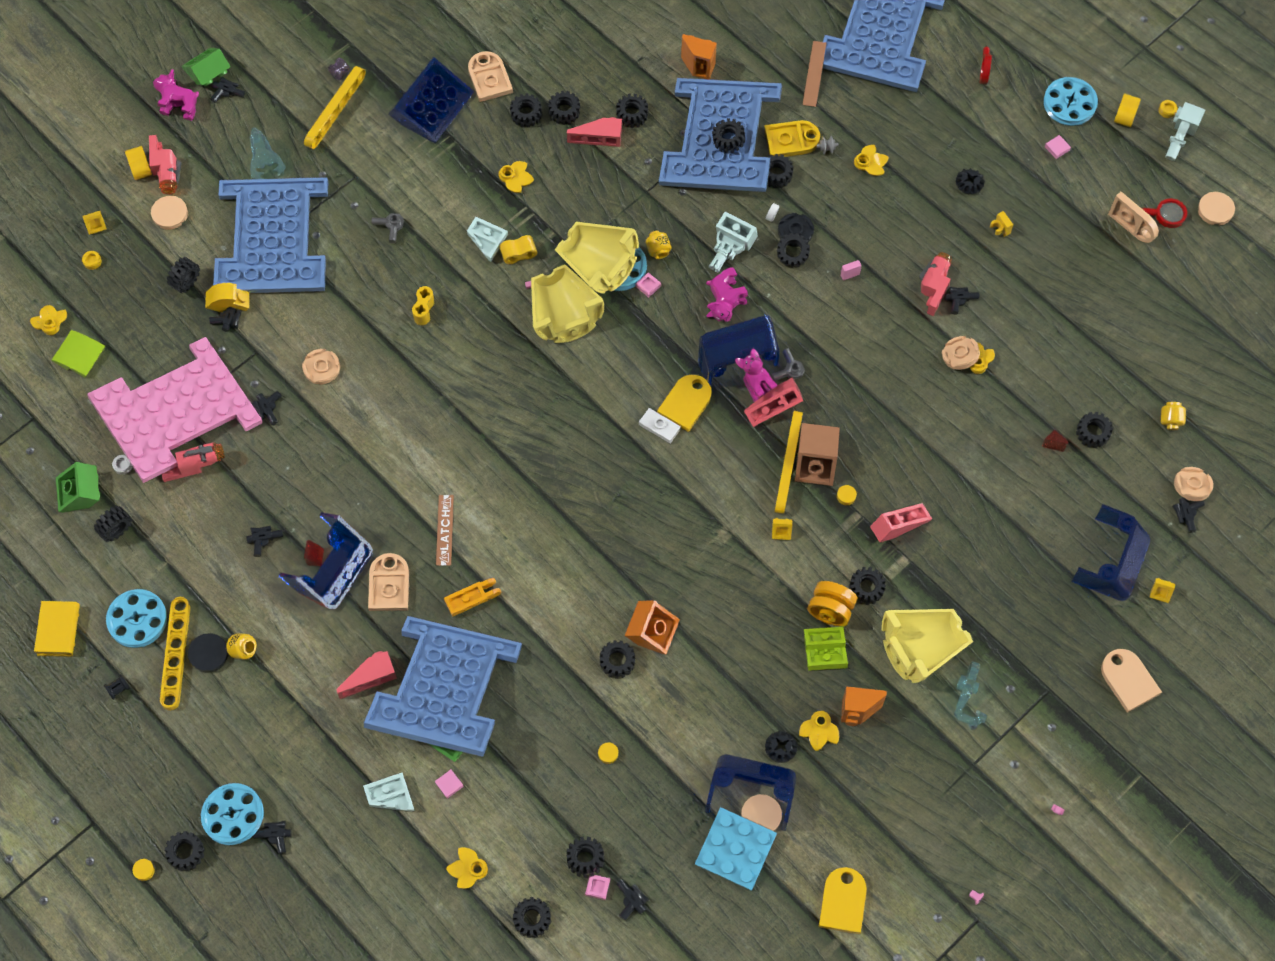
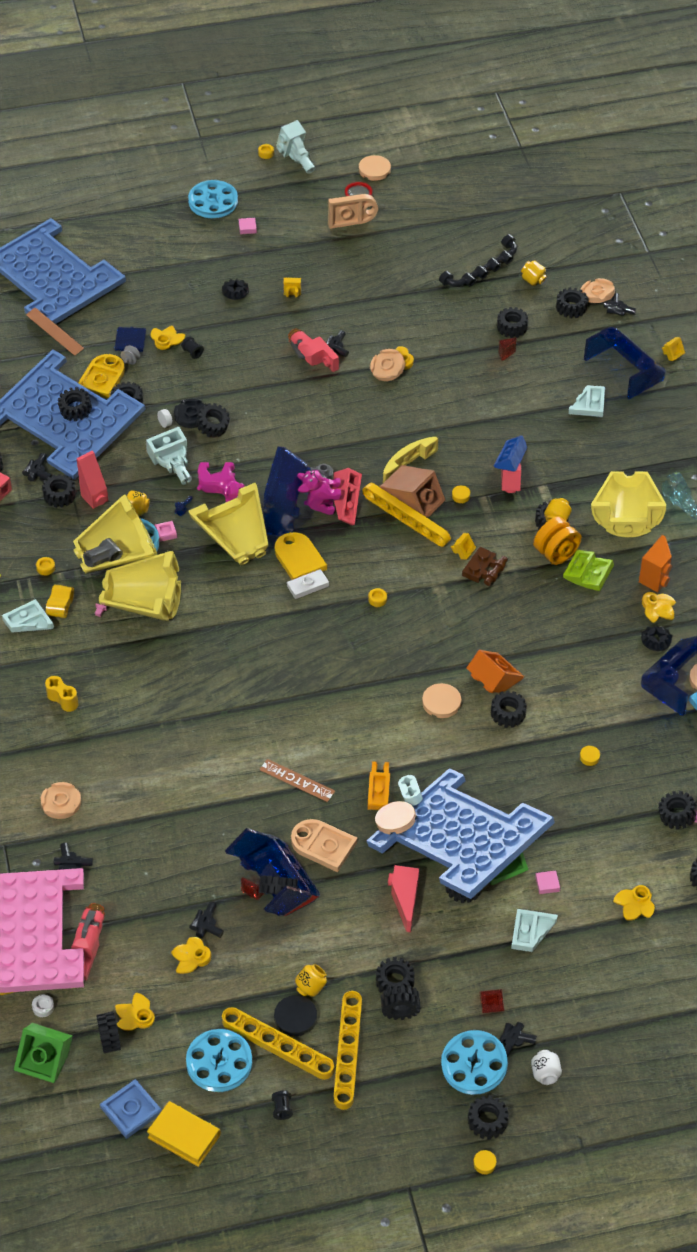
camera: 60 degrees left, 15 degrees down
bright pink tile [841,260,862,280] -> none
red piece [980,47,992,85] -> none
yellow axle [1114,93,1141,128] -> none
none -> black piece [22,453,52,481]
none -> yellow tile [36,557,55,576]
none -> black tyre [42,474,76,508]
none -> coral slope [77,451,108,509]
none -> dark grey piece [83,538,123,567]
none -> medium blue tile [100,1079,162,1139]
none -> clear blue piece [115,327,146,352]
none -> yellow plate [115,993,155,1031]
none -> yellow plate [171,937,211,974]
none -> clear blue hand [174,496,193,516]
none -> black bush [181,336,204,359]
none -> light yellow cone [188,483,268,565]
none -> black tyre [259,876,298,896]
none -> yellow beam [334,991,362,1110]
none -> yellow tile [368,588,387,607]
none -> light nougat tile [375,801,416,834]
none -> black tyre [376,957,415,993]
none -> black tyre [381,985,421,1020]
none -> light yellow slope [383,437,438,483]
none -> light aqua beam [398,775,423,806]
none -> light nougat tile [422,683,462,718]
none -> black bar [439,234,517,287]
none -> reddish brown plate [462,547,508,586]
none -> clear red slope [479,989,504,1013]
none -> blue slope [494,436,527,471]
none -> white head [531,1050,562,1085]
none -> yellow head [544,498,572,521]
none -> black tyre [556,287,588,319]
none -> light aqua wing [569,385,605,417]

